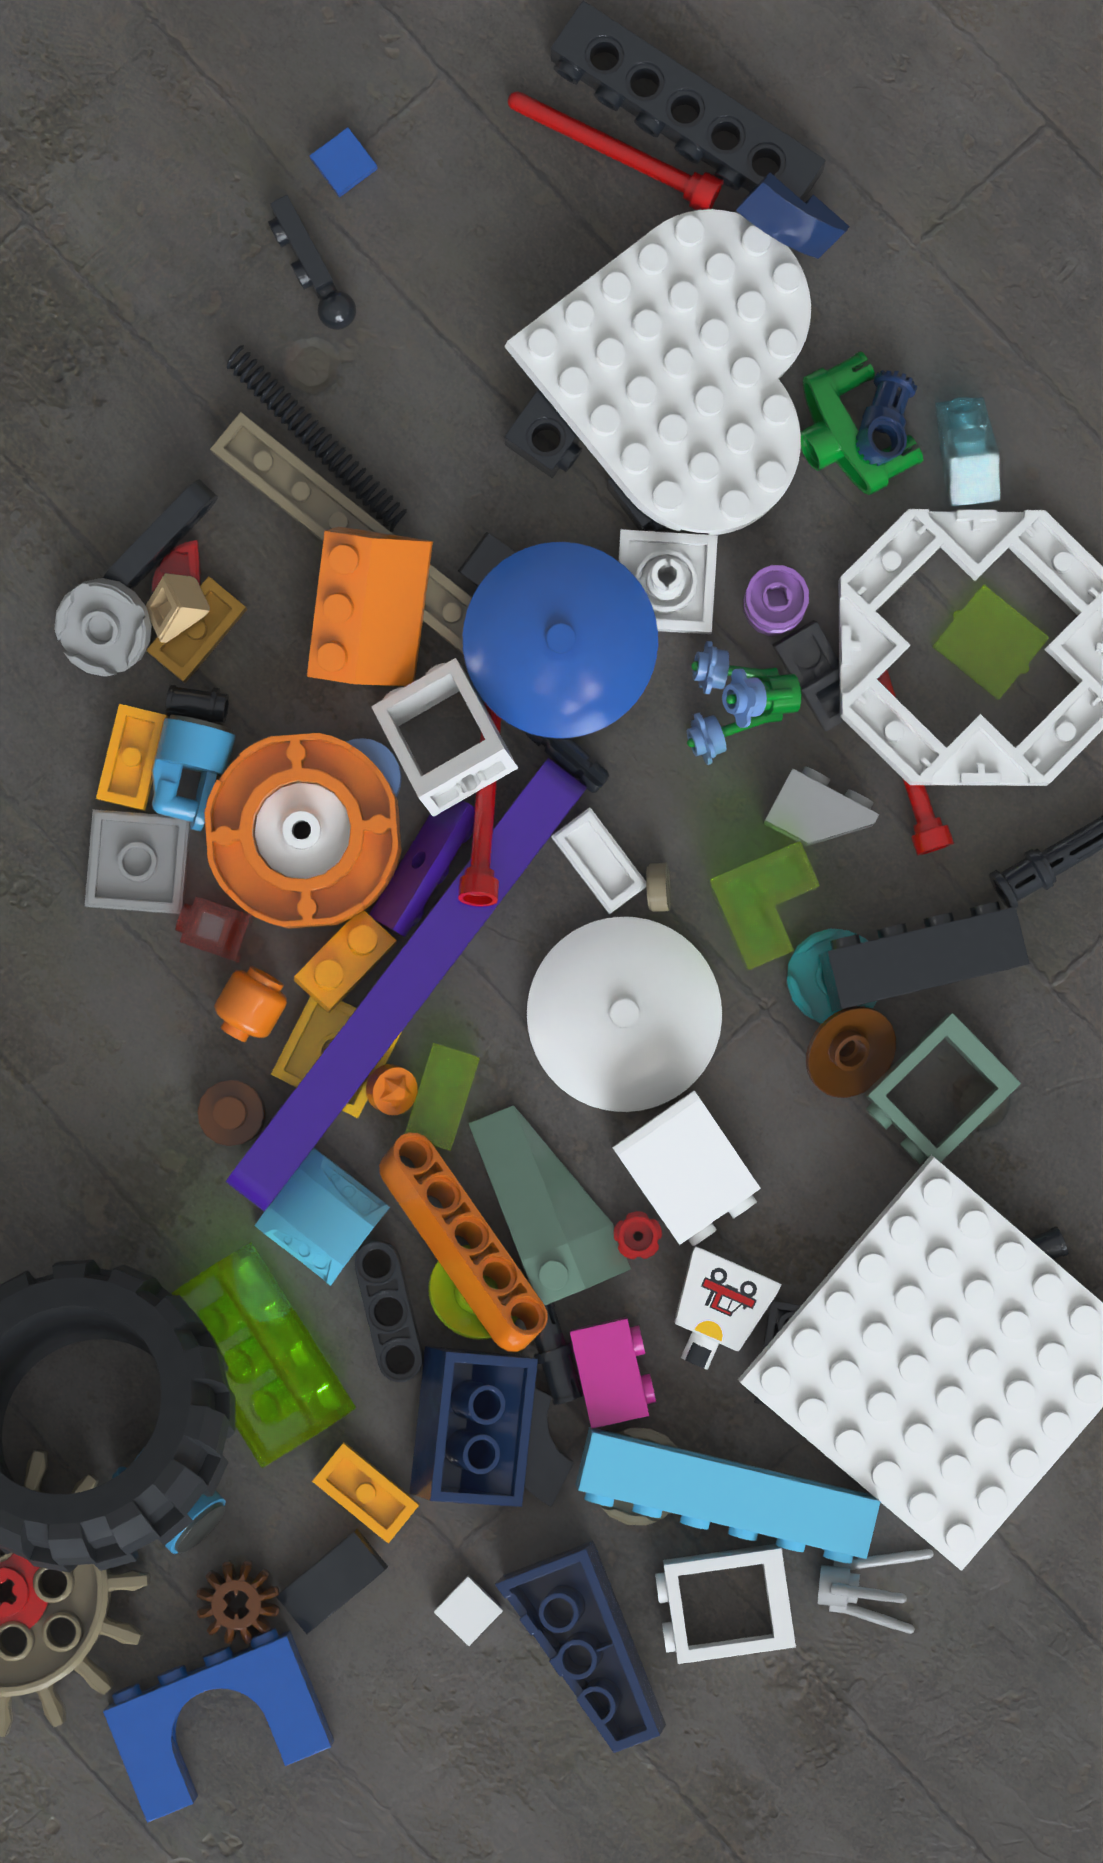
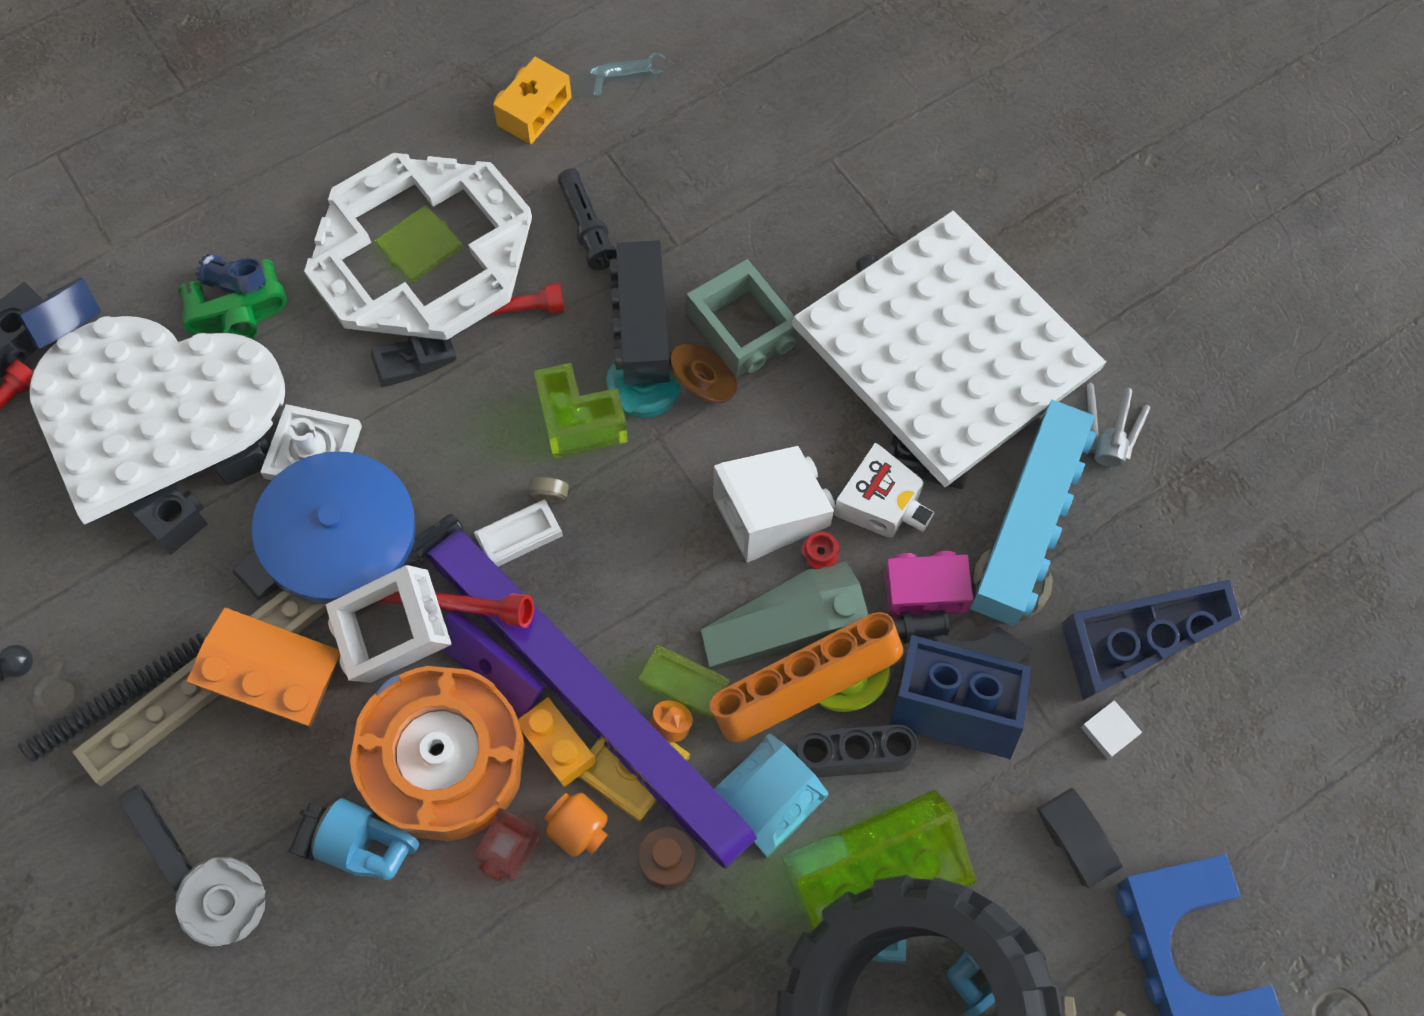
camera: 90 degrees left, 20 degrees down
light grey tile [85,809,190,915] -> none
light orange plate [96,704,168,811] -> none
tan slope [146,573,210,643] -> none
pearl gold plate [146,576,248,683] -> none
red tile [152,540,202,592] -> none
reddish brown gear [196,1560,280,1644] -> none
light orange plate [312,1442,420,1544] -> none
white dish [527,917,722,1112] -> none
white window [655,1544,796,1664] -> none
medium blue plant [687,641,801,765] -> none
medium lavender wheel [743,565,809,636] -> none
light grey slope [763,766,879,847] -> none
clear light blue slope [935,397,1000,506] -> none

